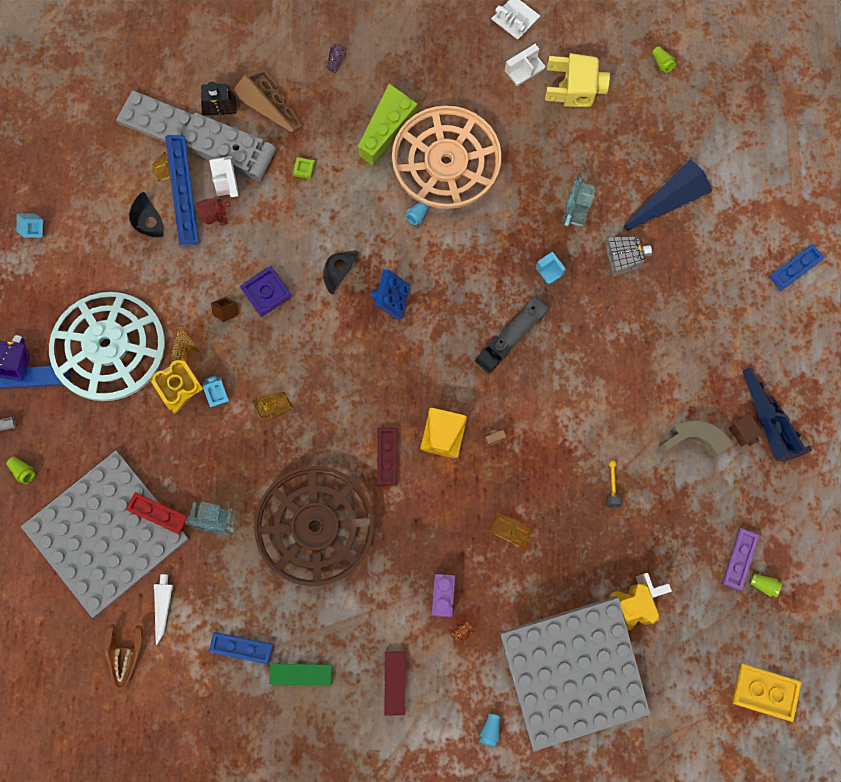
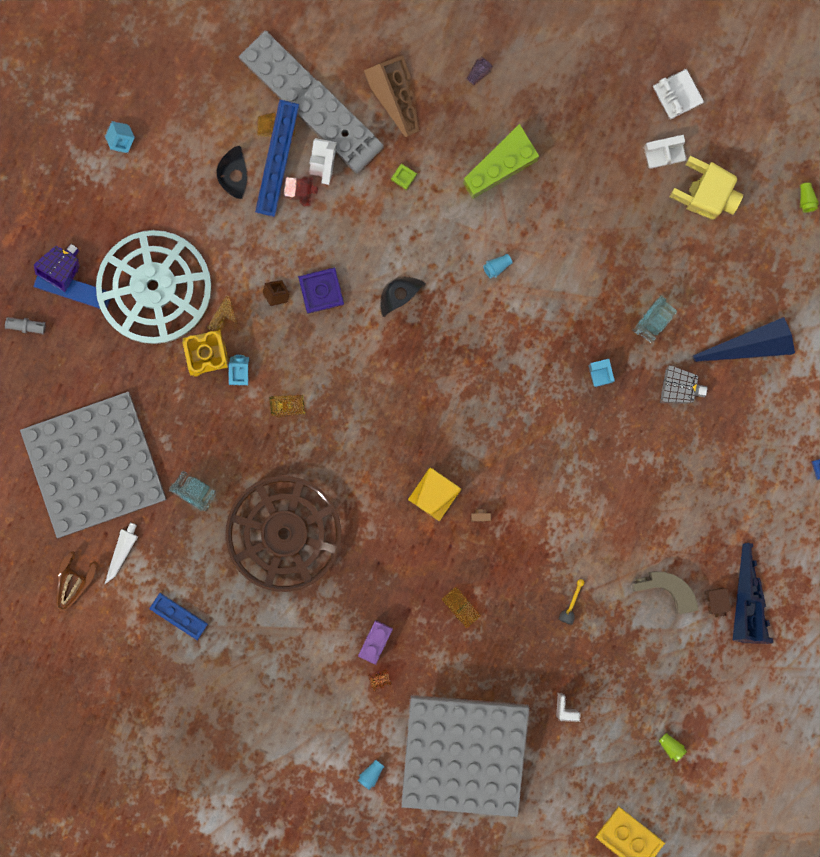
camera: 25 degrees right, 10 degrees up
lime cone [6,457,35,484] -> none
red tile [125,492,189,535] -> none
black torso [201,82,236,115] -> none
green tile [269,663,332,686] -> none
blue plate [371,269,410,319] -> none
dark red tile [377,428,397,486] -> none
dark red tile [384,652,405,715] -> none
light nougat dish [392,106,501,209] -> none
dark grey piece [475,296,550,374] -> none
yellow piece [609,583,659,631] -> none
medium lavender tile [721,528,759,591] -> none

